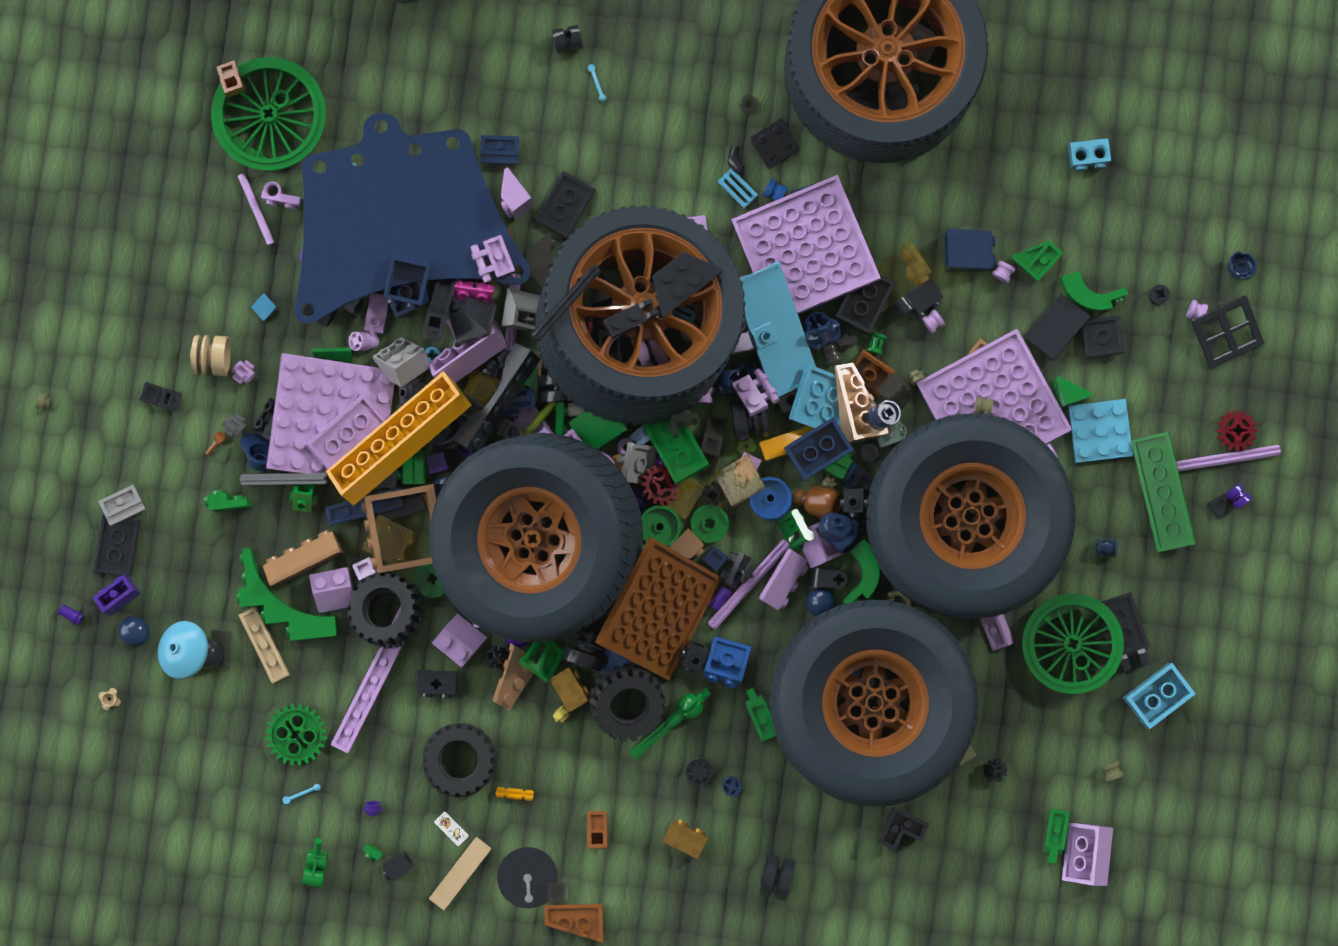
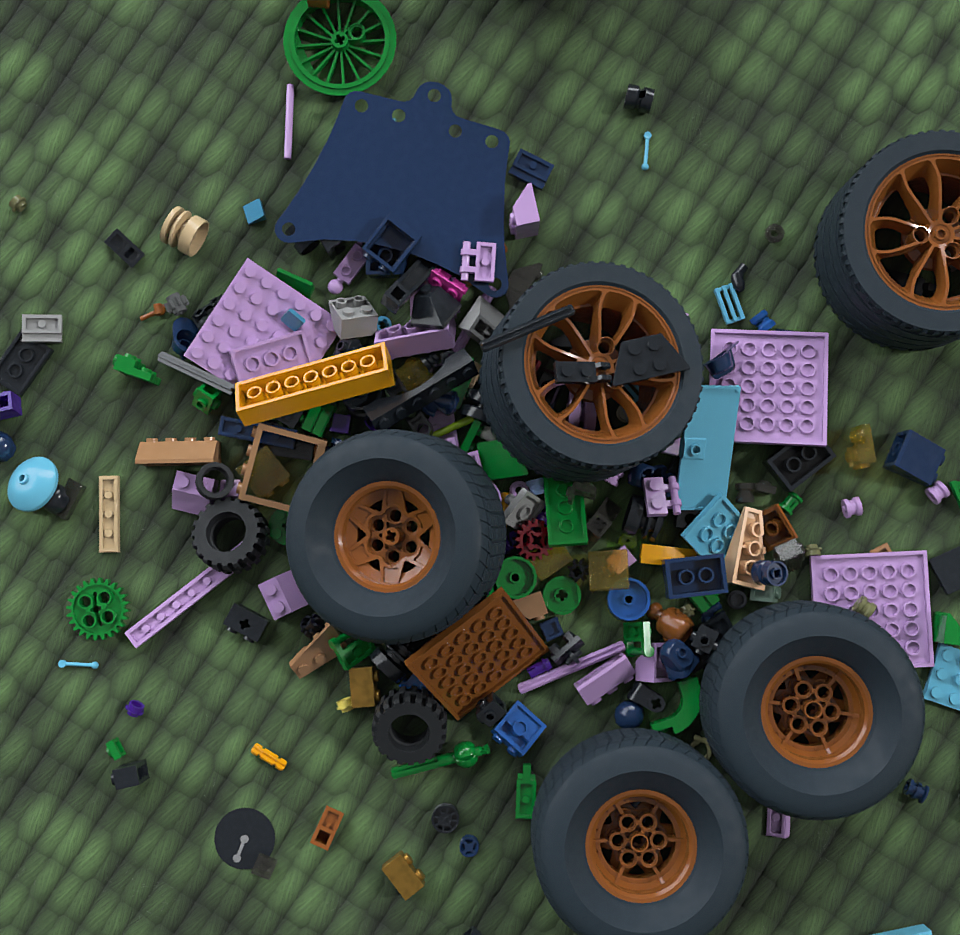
camera: 30 degrees right, 0 degrees up
lavender gear [231,360,255,384] -> none
green arch [236,548,339,641] -> none
lavender plate [261,182,303,210] -> none
green beam [302,838,328,888] -> none
lavender wheel [349,332,370,351] -> none
black tyre [422,723,497,797] -> none
tan tile [429,836,492,910] -> none
white sticker [434,812,469,846] -> none
black tile [534,171,596,239] -> none
dark orange wing [544,903,603,943] -> none
black hinge [749,117,800,169] -> none
dark blue head [803,312,840,350] -> none
black hinge [893,278,944,320] -> none
green piece [1022,594,1124,694] -> none
black tile [1099,592,1150,672] -> none
none -> black tyre [195,462,234,500]
none -> dark azure slope [281,308,306,331]
none -> dark blue piece [702,341,739,379]

